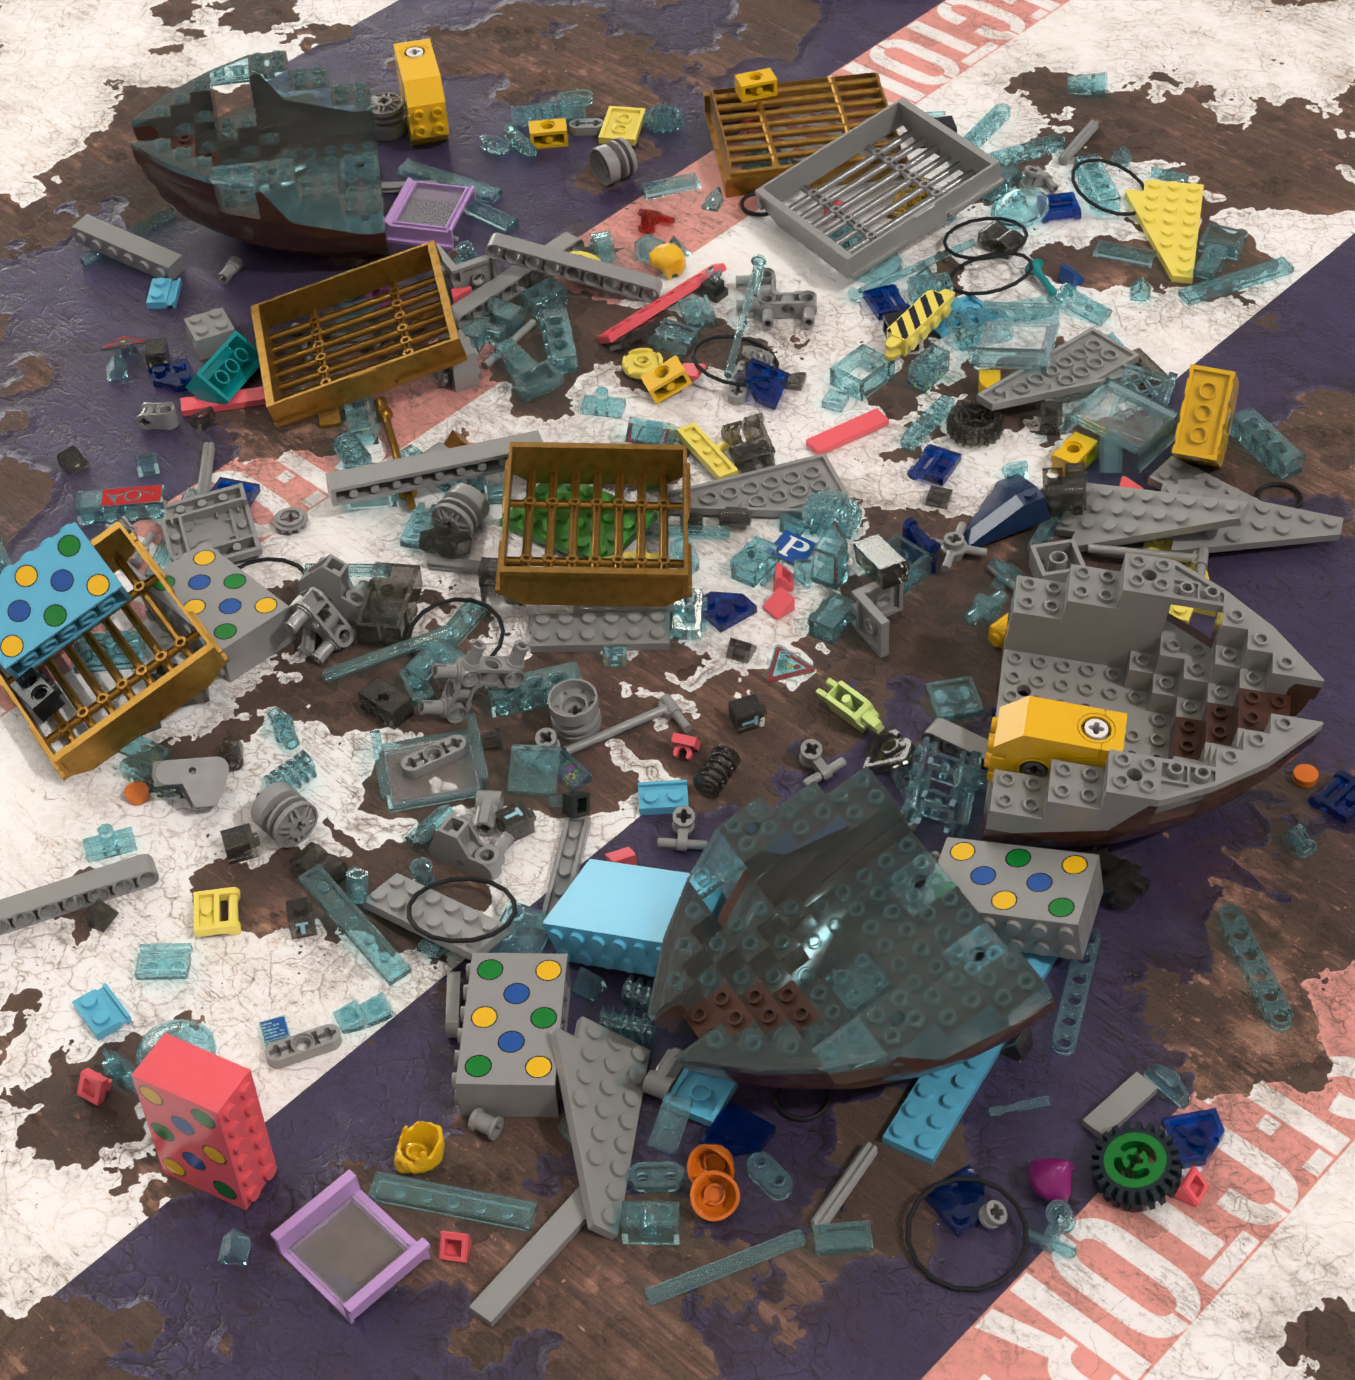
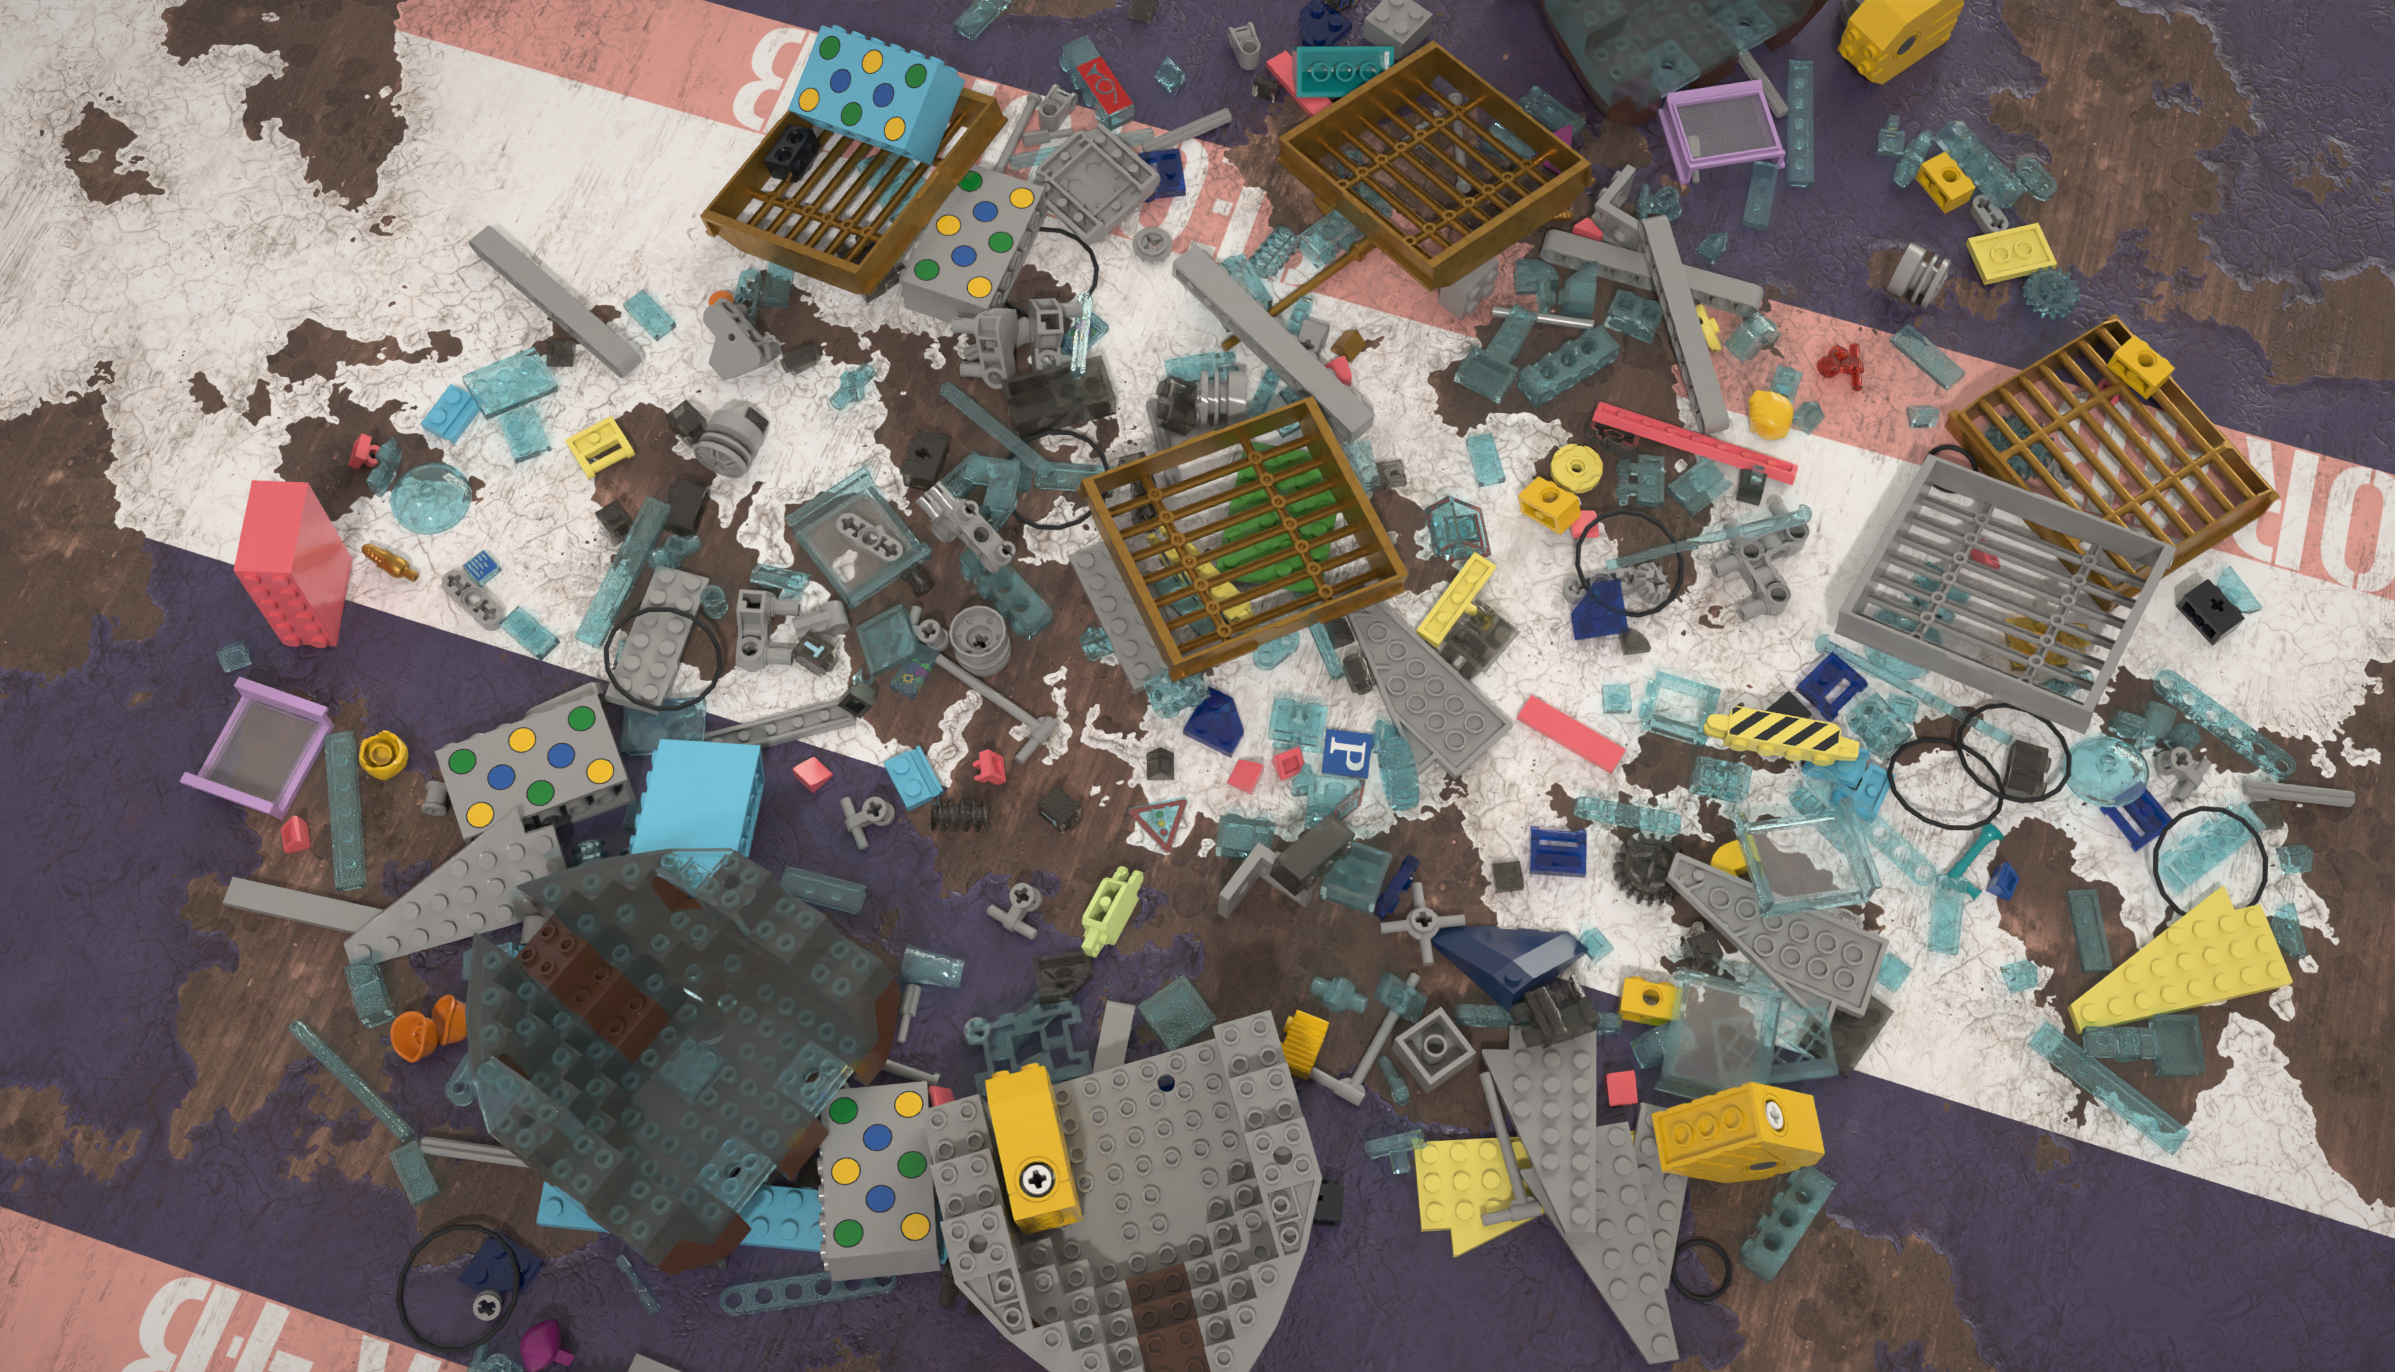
camera: 60 degrees right, 20 degrees up
clear light blue piece [262,750,317,789] -> none
clear light blue plate [628,1162,685,1192] -> none
clear light blue beam [947,104,1011,166] -> none
none -> clear light blue plate [462,347,558,420]

